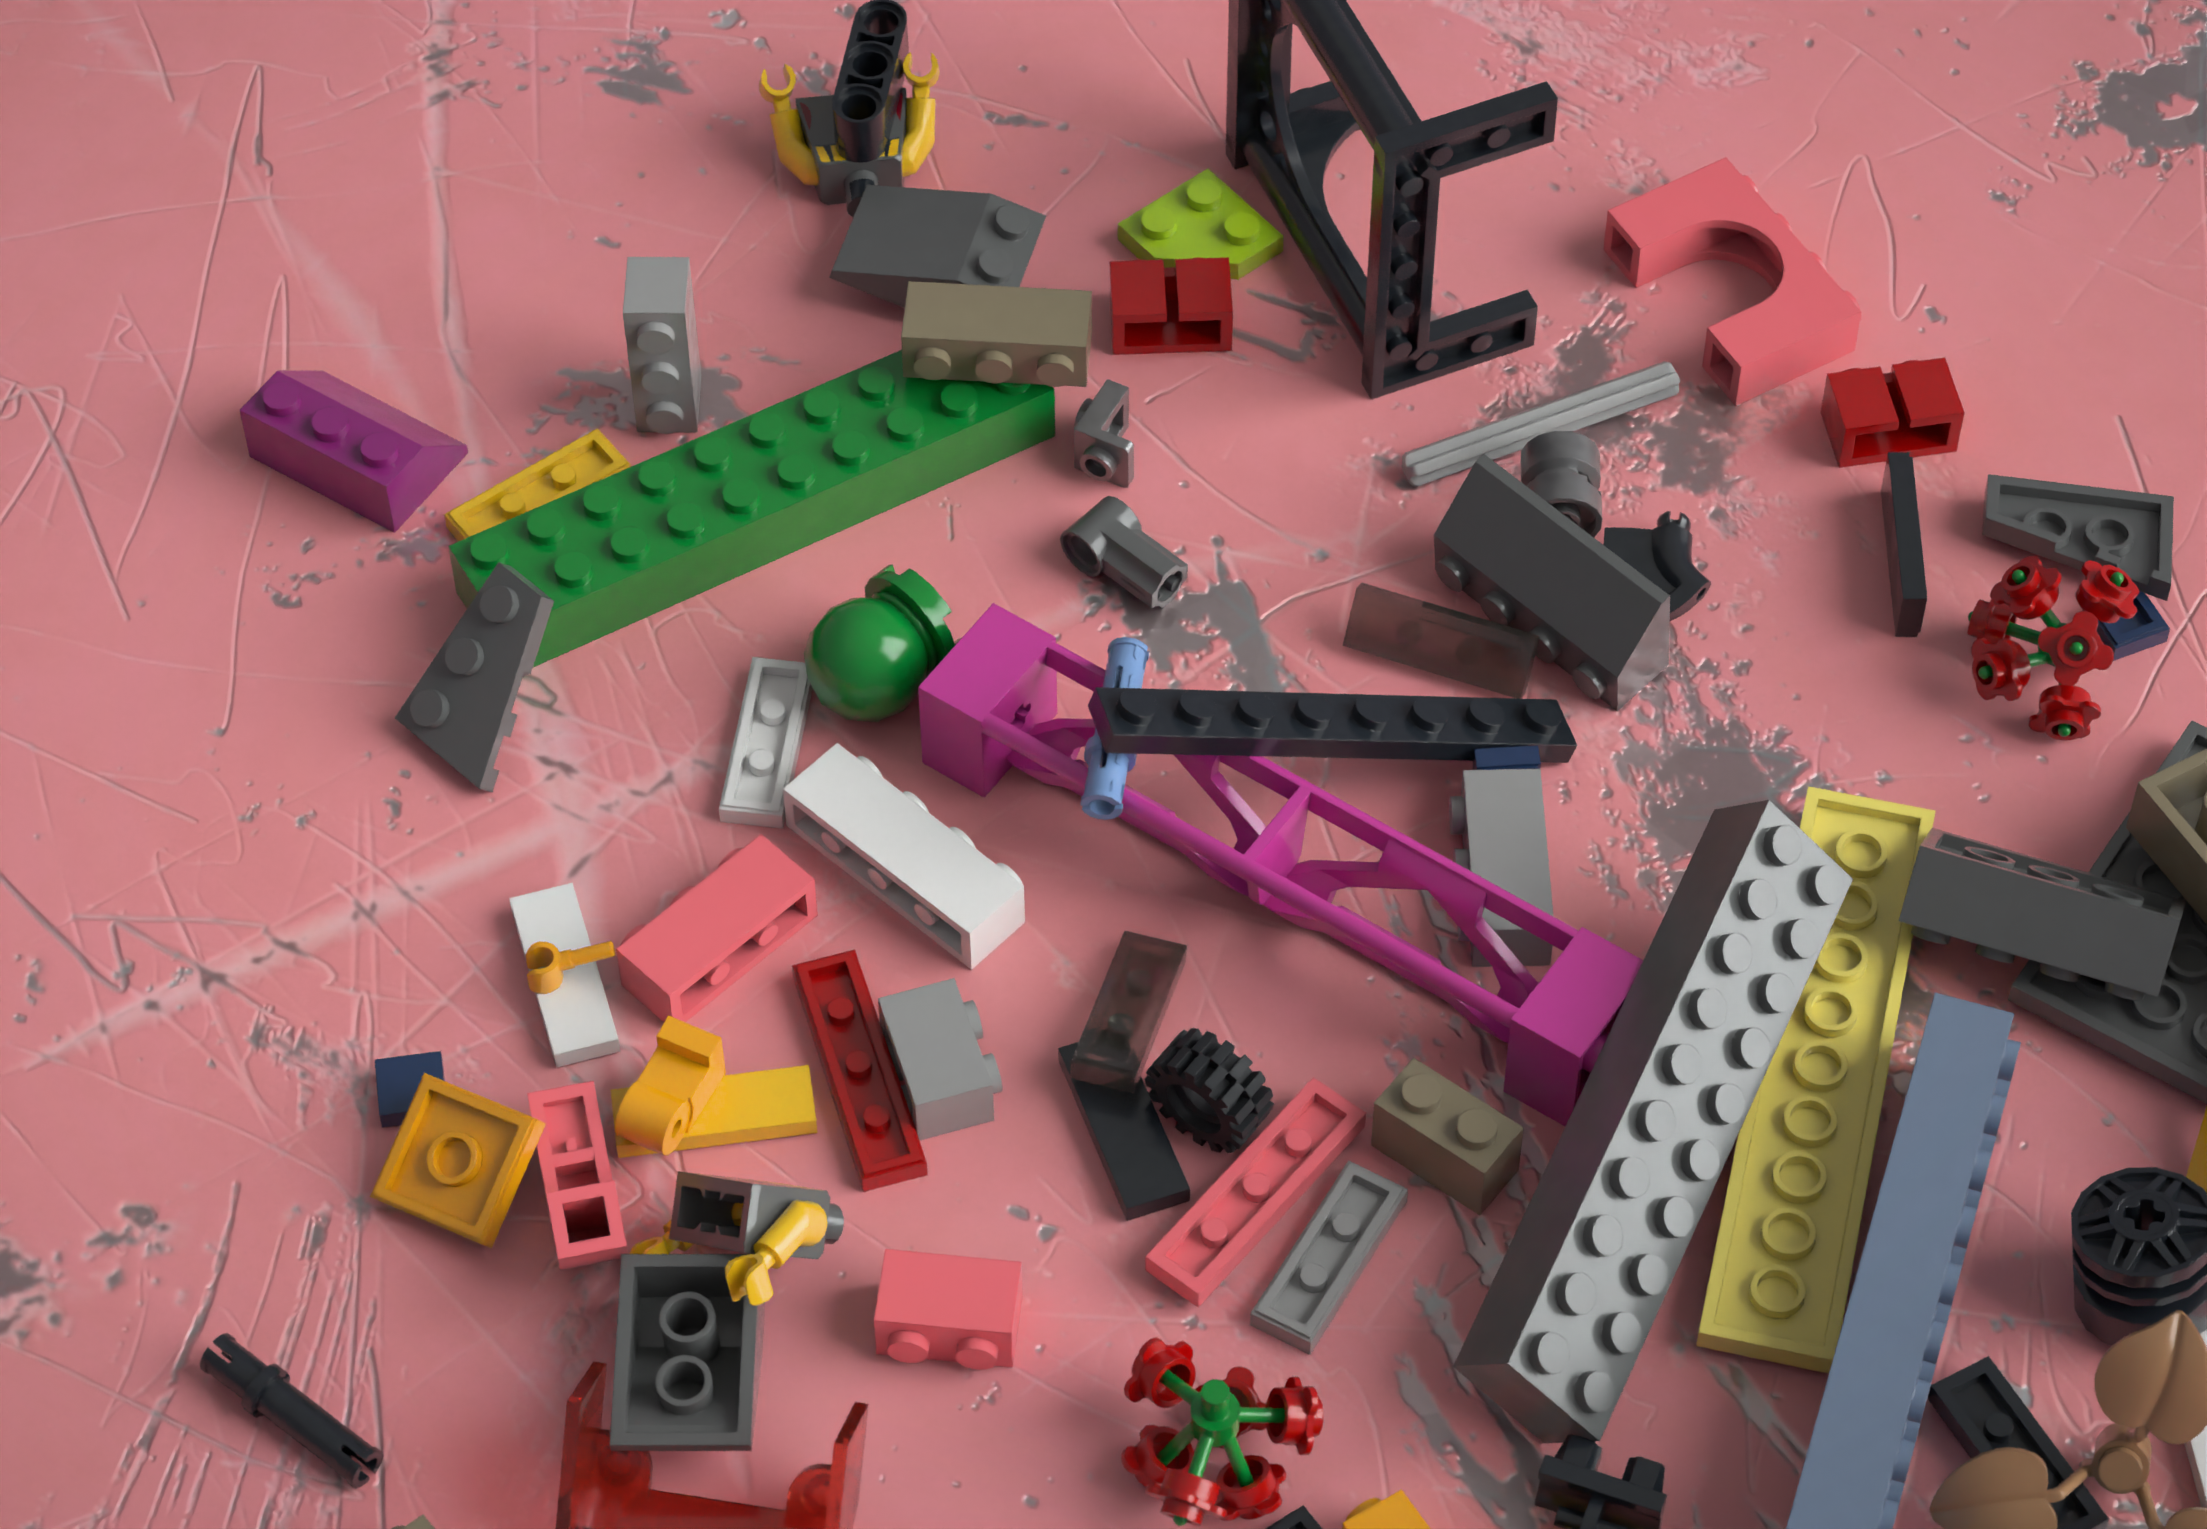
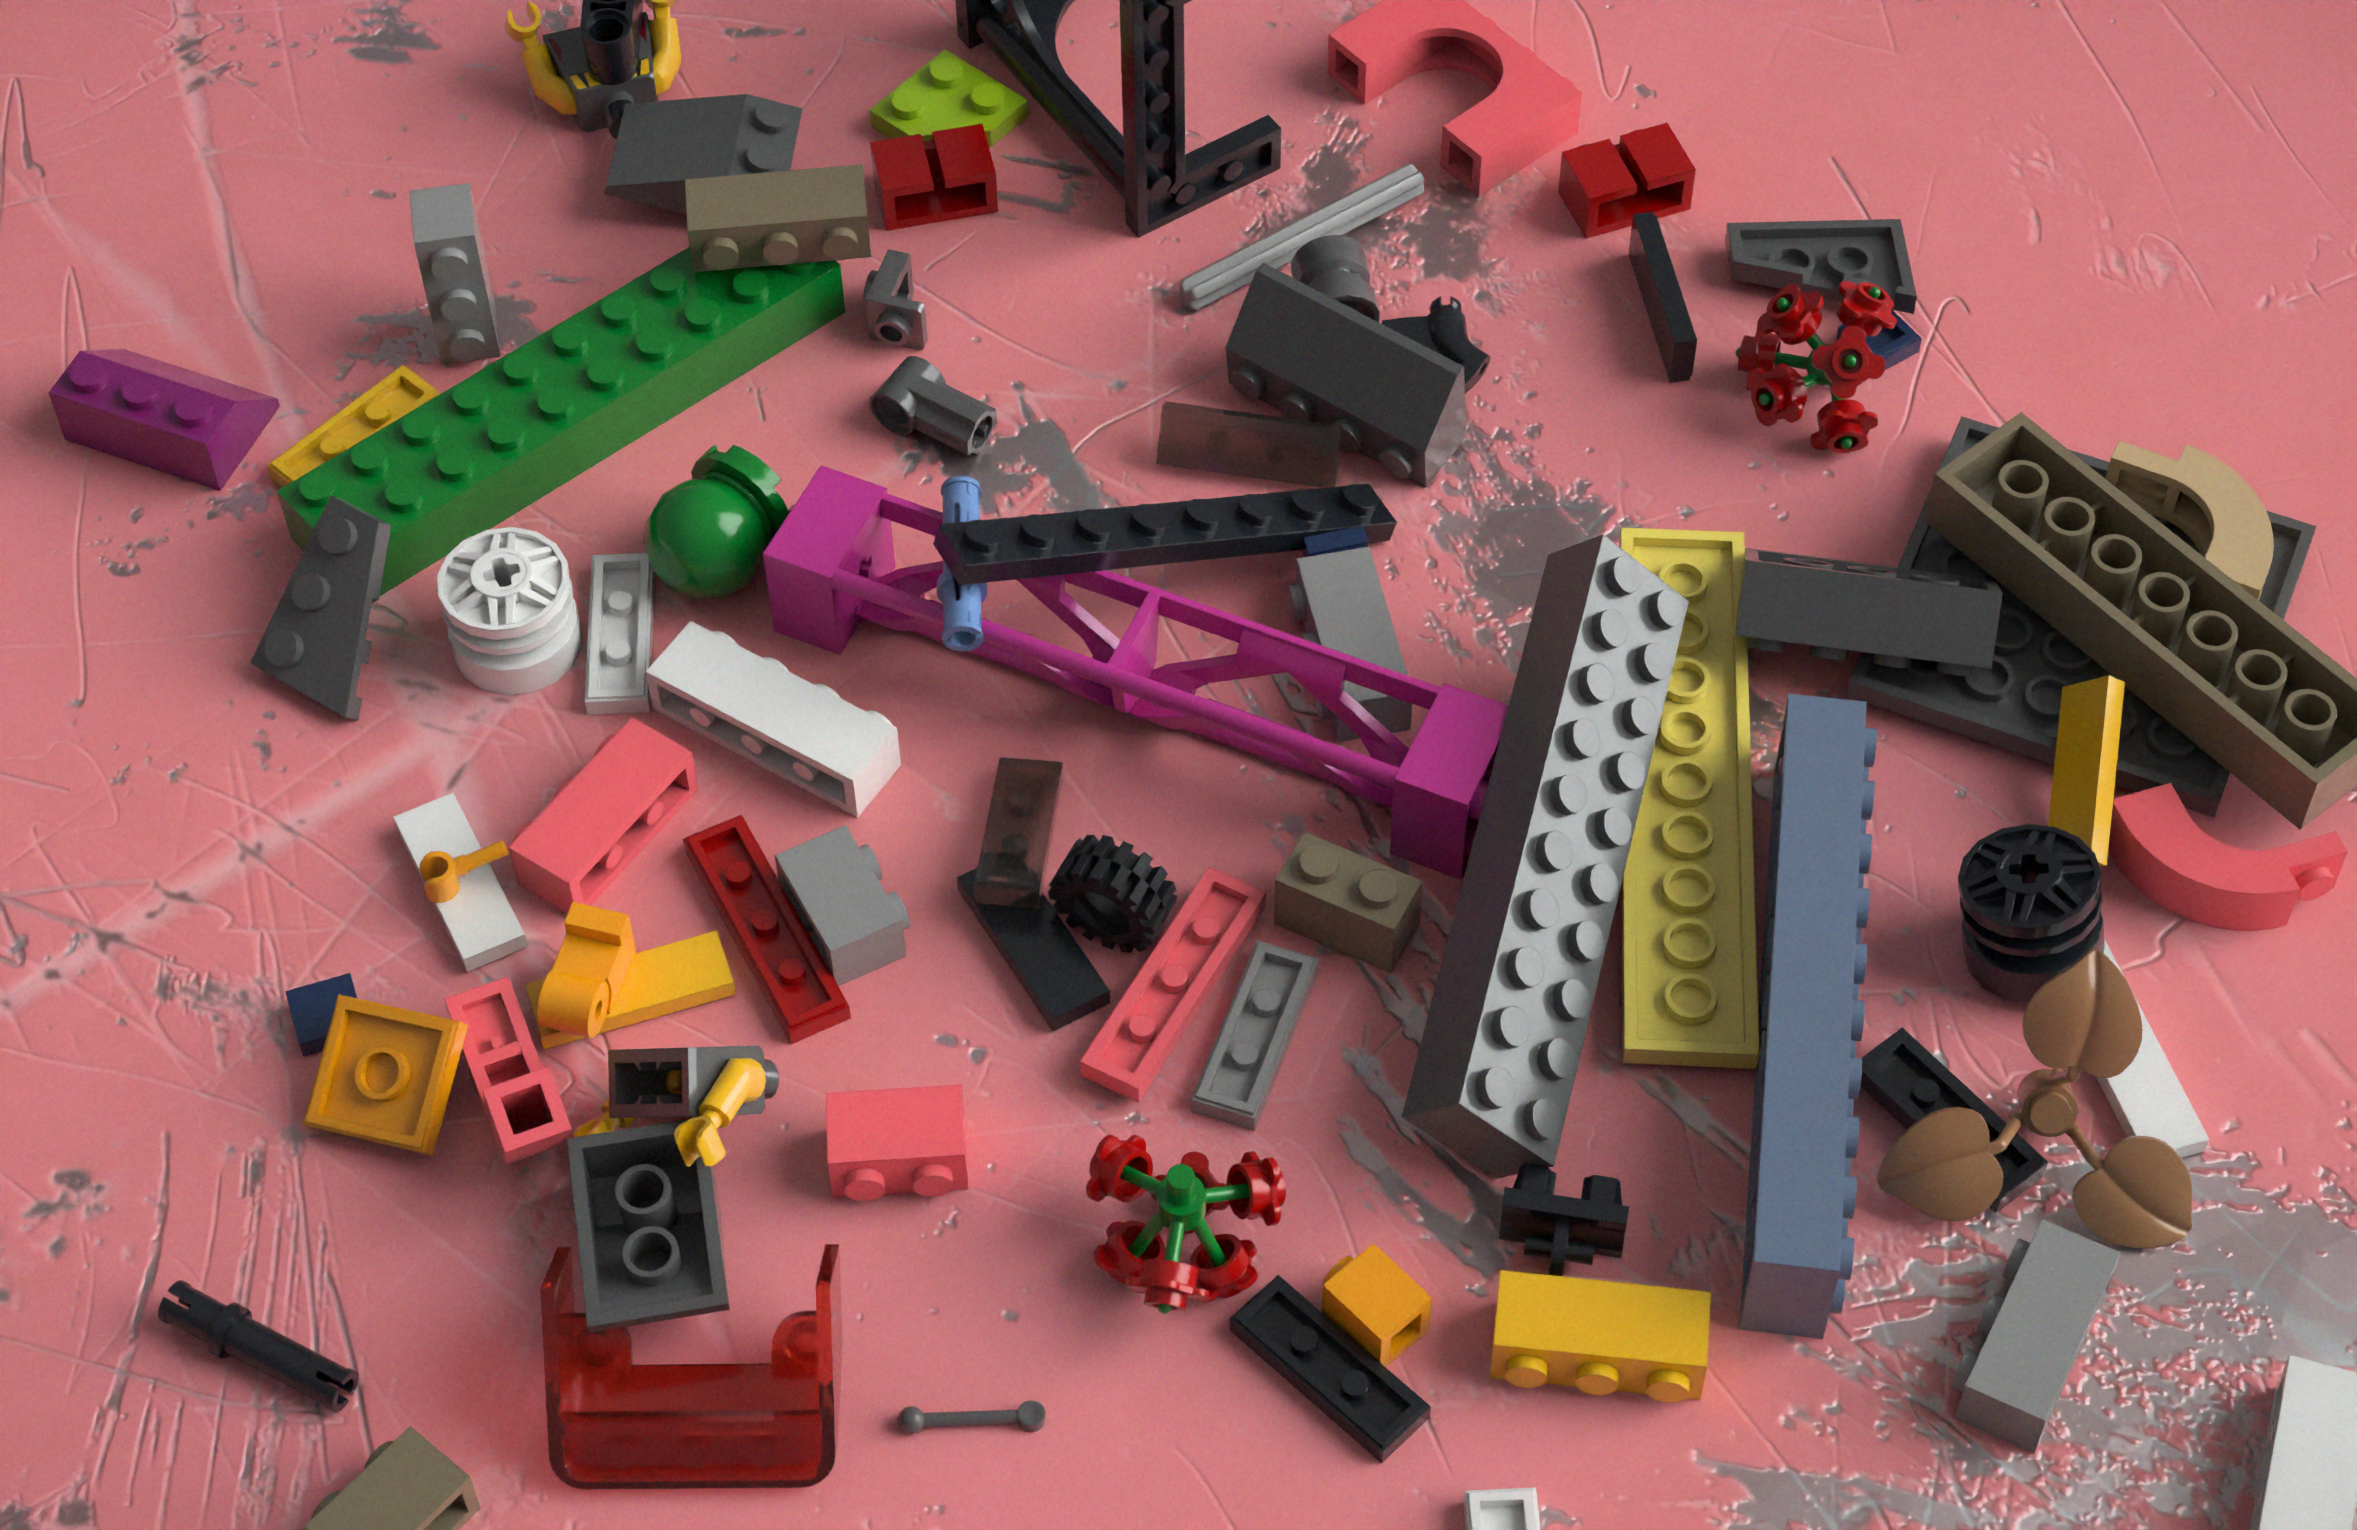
camera: 10 degrees left, 0 degrees up
none -> white wheel [437,527,582,695]

